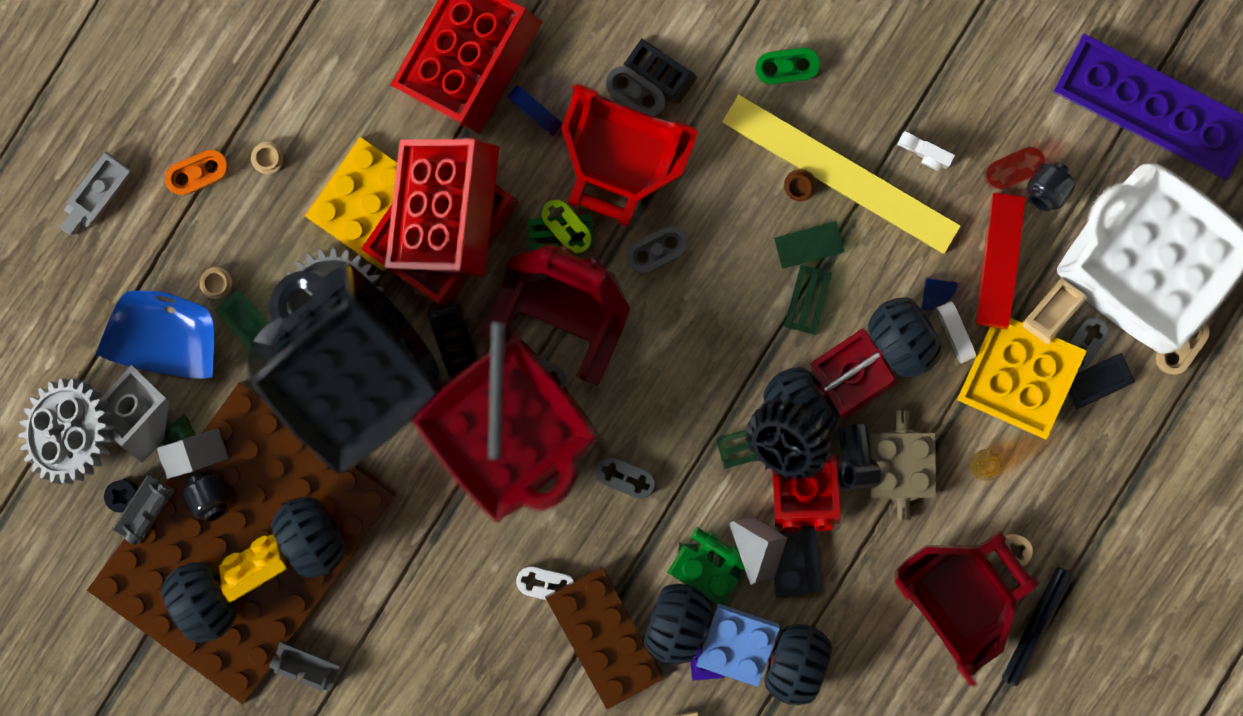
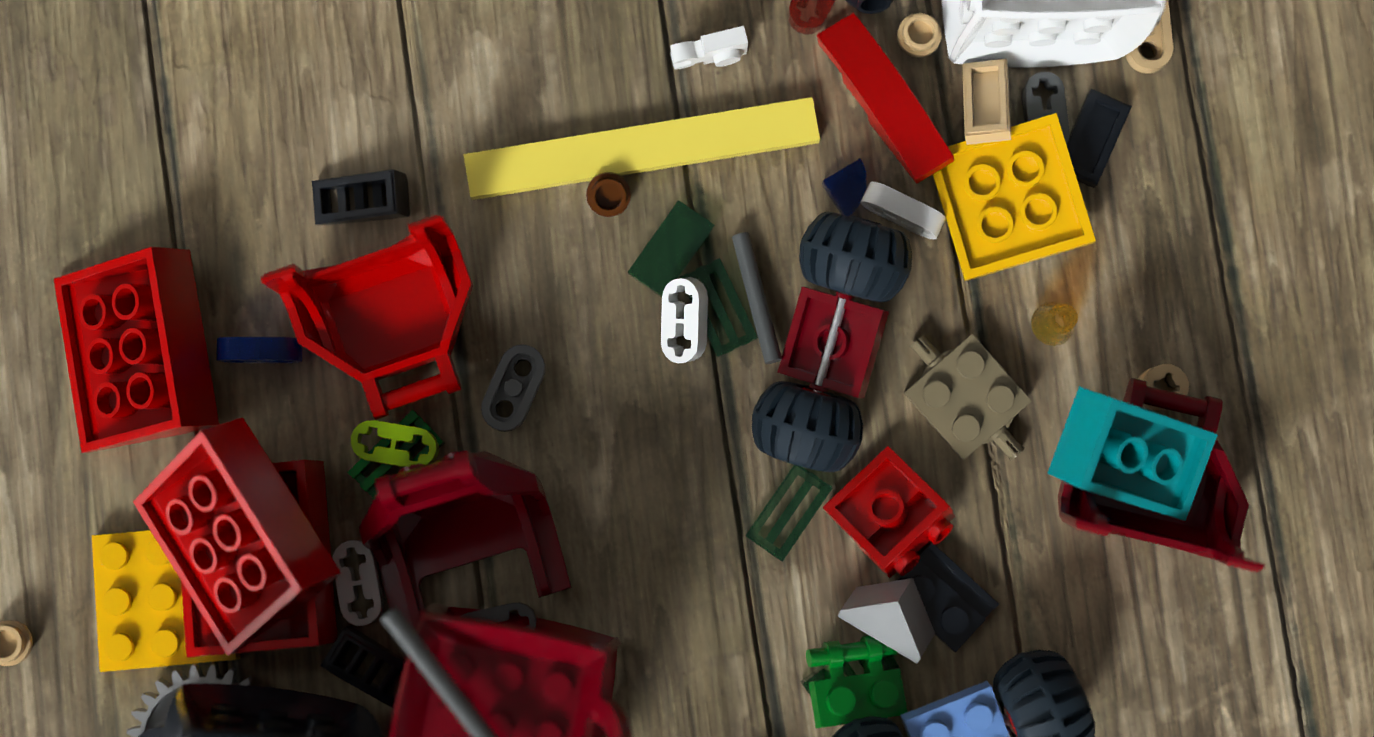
camera: 45 degrees left, 5 degrees down
dark grey beam [596,457,655,499] -> none
dark grey plate [606,66,665,117] -> none
black gear [745,398,832,482] -> none
green plate [755,48,820,86] -> none
black piece [837,424,881,489] -> none
black axle [1002,567,1073,686] -> none
none -> white beam [333,540,384,626]
none -> white beam [661,277,708,364]
none -> dark grey bar [732,232,782,364]
none -> tan plate [897,13,942,58]
none -> teal slope [1047,386,1218,521]

